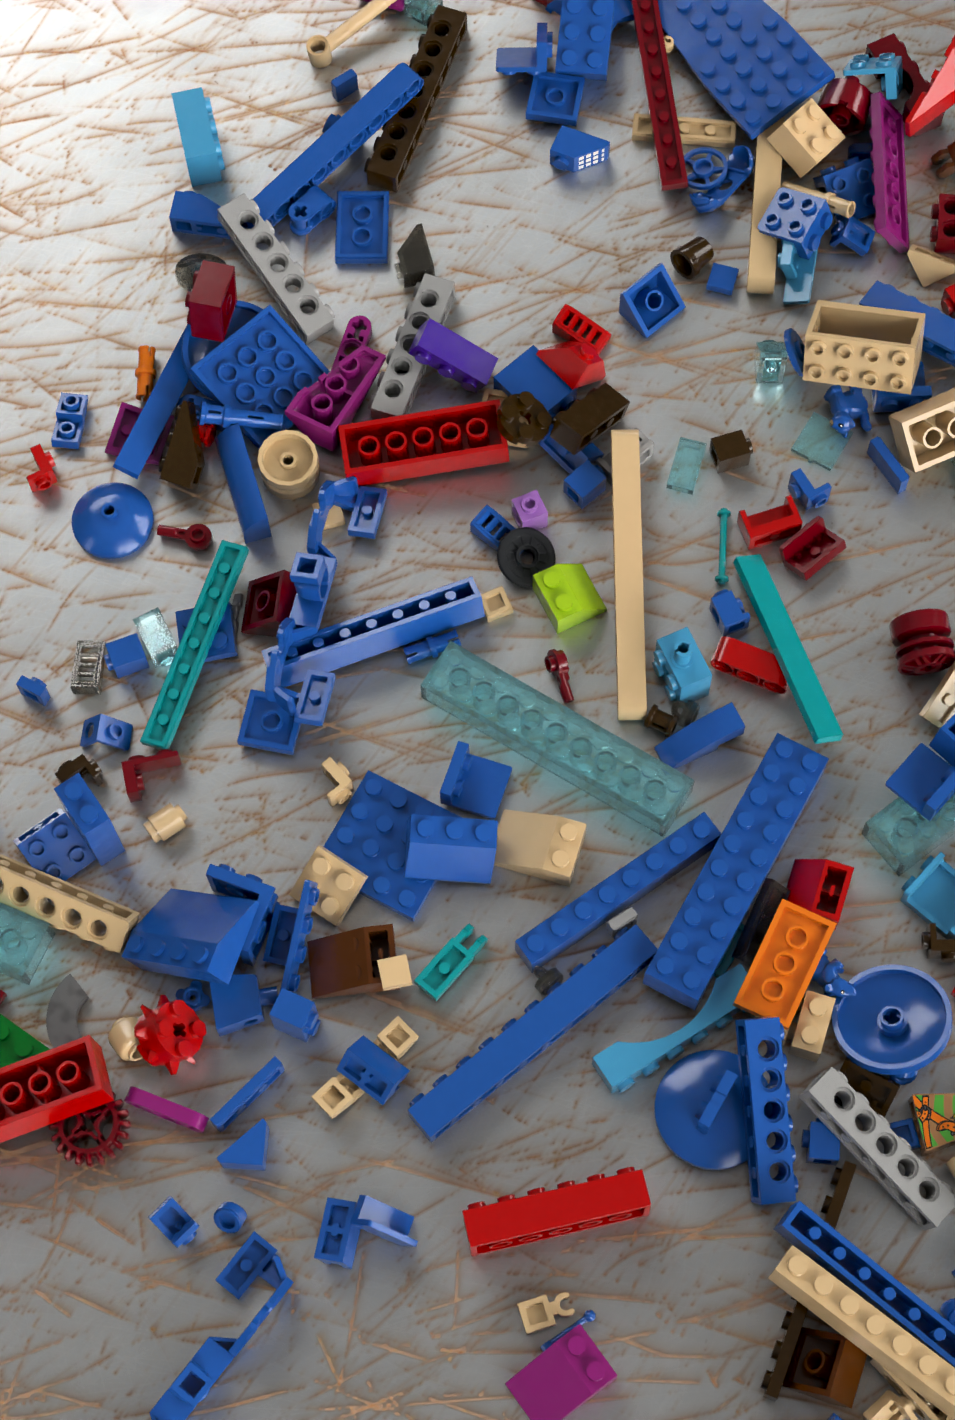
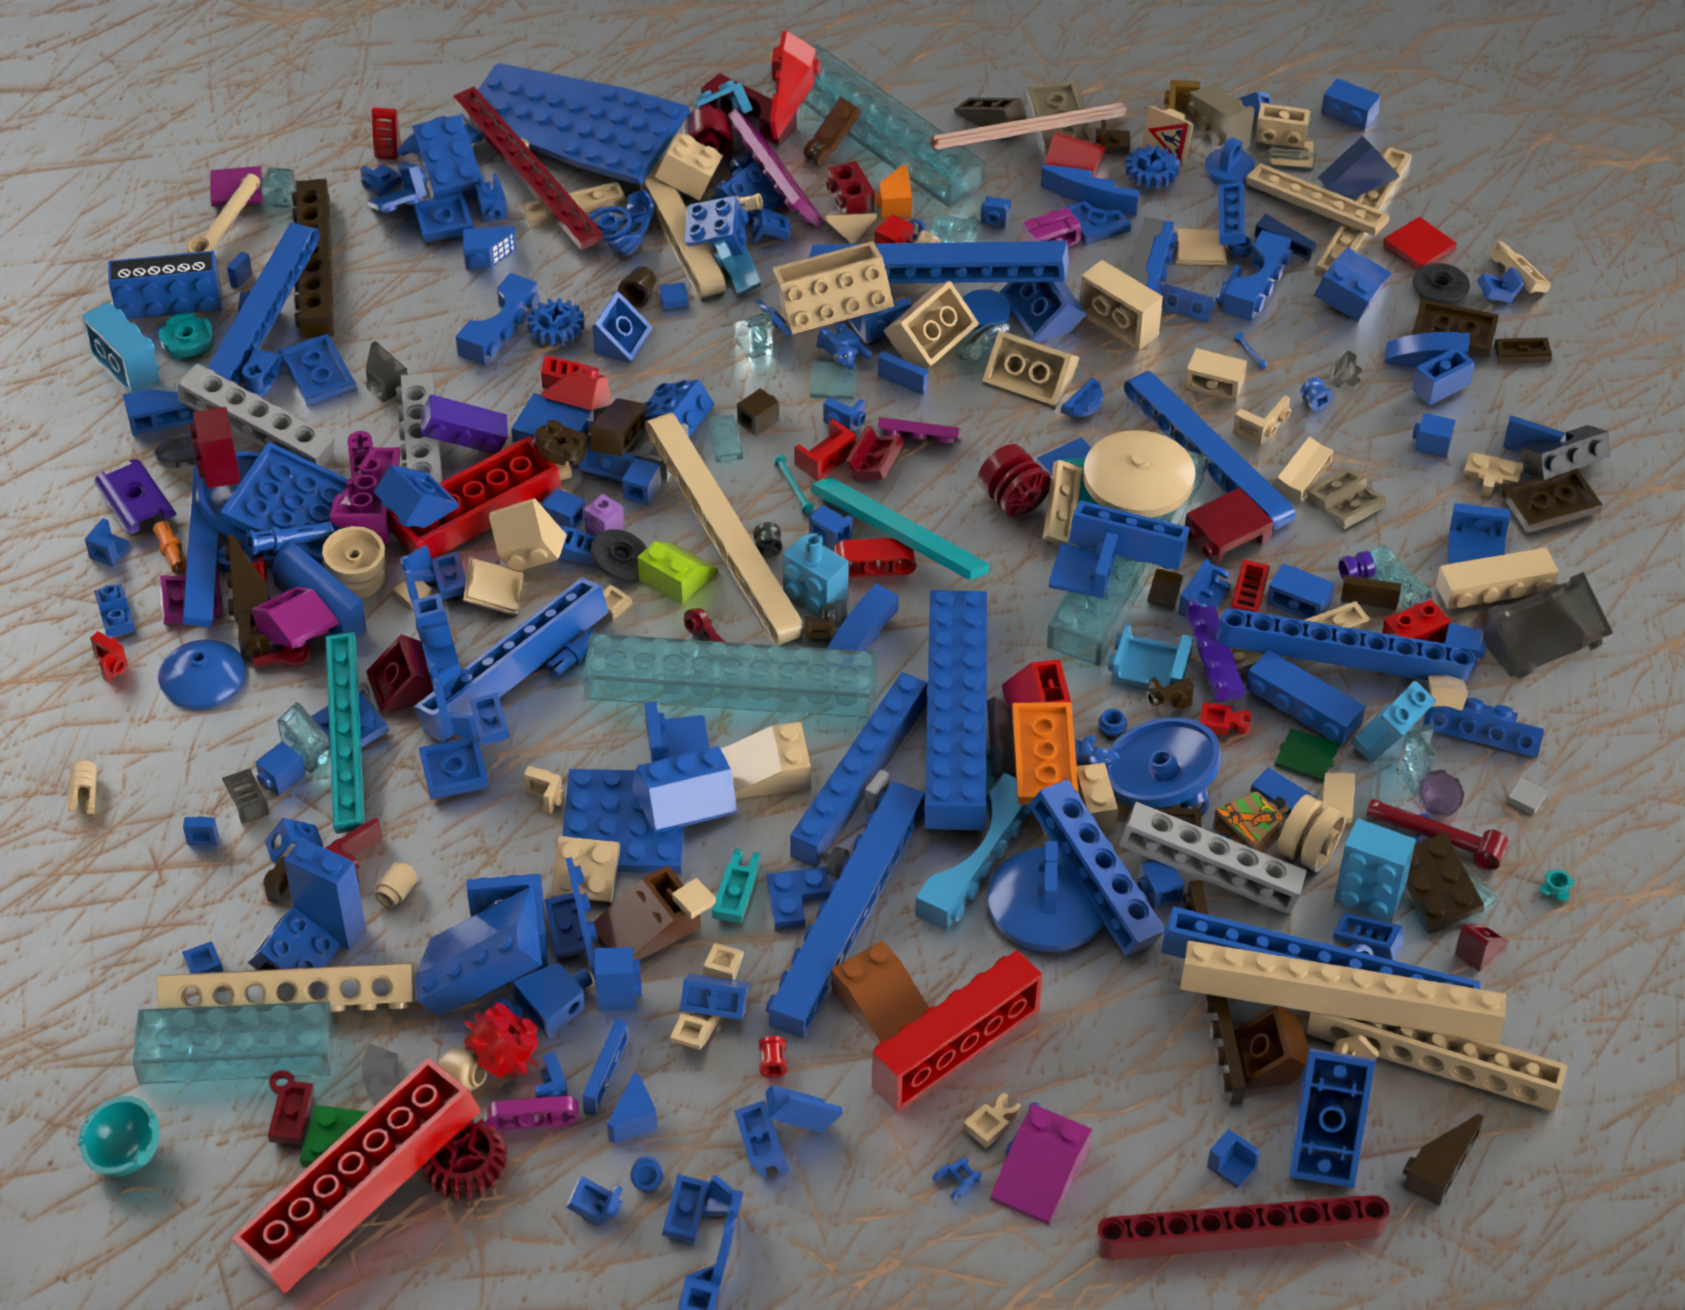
camera: 30 degrees left, 20 degrees down
none -> blue panel [84,518,130,567]
none -> dark purple piece [94,459,177,535]
none -> blue brick [108,251,222,320]
none -> teal plate [159,313,213,360]
none -> dark brown bracket [238,614,271,659]
none -> magenta slope [251,586,339,648]
none -> blue bracket [360,164,402,197]
none -> blue slope [374,465,460,528]
none -> blue arch [455,272,540,366]
none -> tan piece [463,557,523,616]
none -> blue brick [475,173,508,223]
none -> tan slope [489,498,567,572]
none -> blue gear [527,298,585,347]
none -> blue bracket [534,1052,568,1098]
none -> blue brick [541,488,585,529]
none -> blue bracket [645,379,715,437]
none -> pearl dark grey wheel [753,522,783,557]
none -> red bush [759,1036,788,1078]
none -> blue plate [766,867,830,930]
none -> dark orange slope [831,940,929,1044]
none -> magenta plate [878,417,962,443]
none -> blue piece [932,1157,982,1202]
none -> blue plate [1098,709,1128,736]

